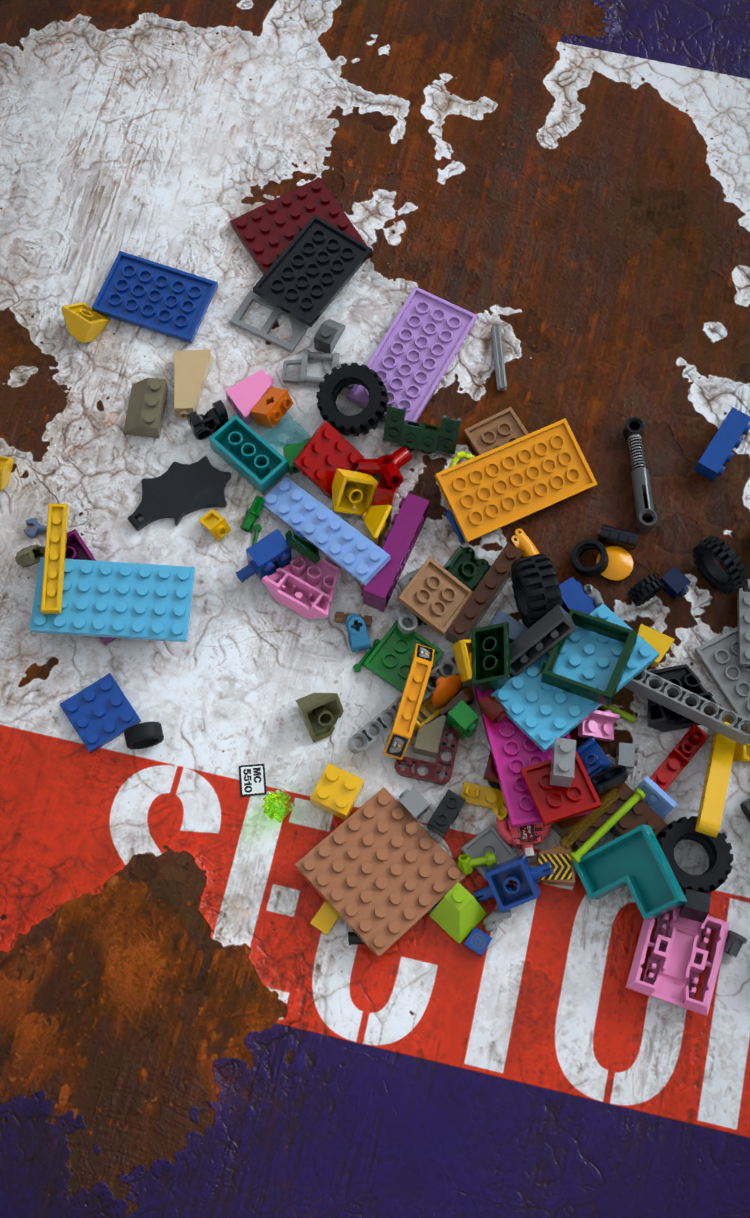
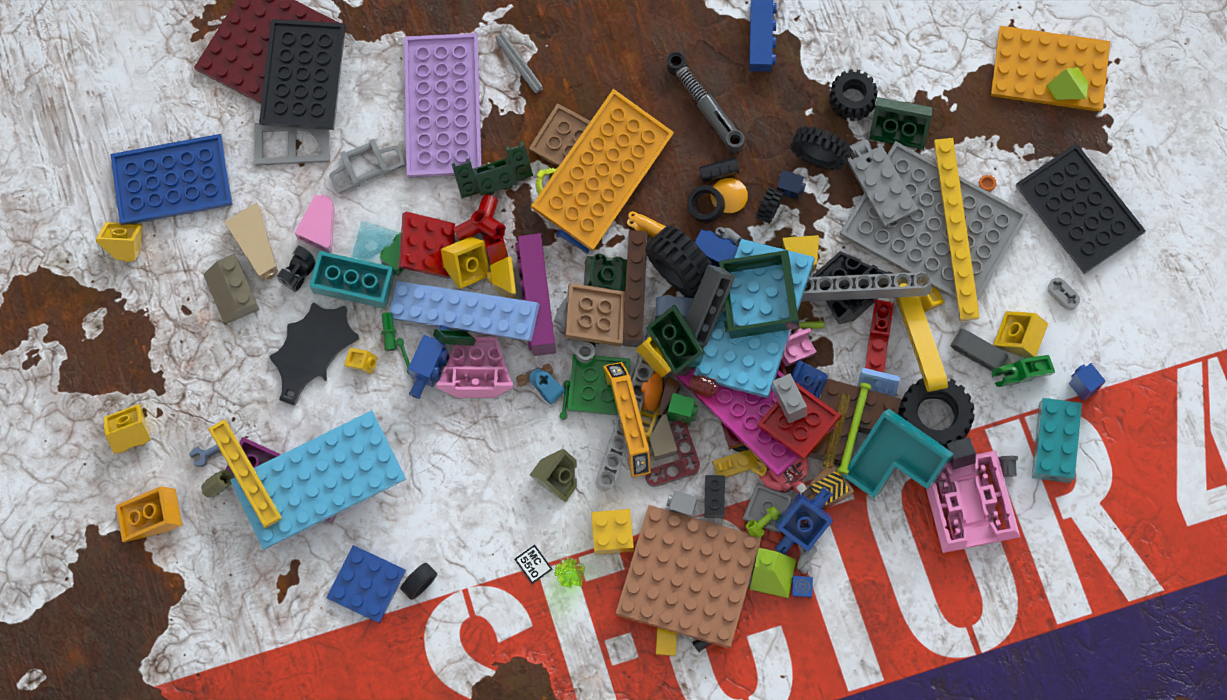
camera: 25 degrees left, 5 degrees up
orange brick [250,387,294,428] -> none
dark grey slope [314,319,345,354] -> none
black tyre [316,363,389,437] -> none
black plate [590,765,628,794] -> none
light grey brick [615,742,639,774] -> none

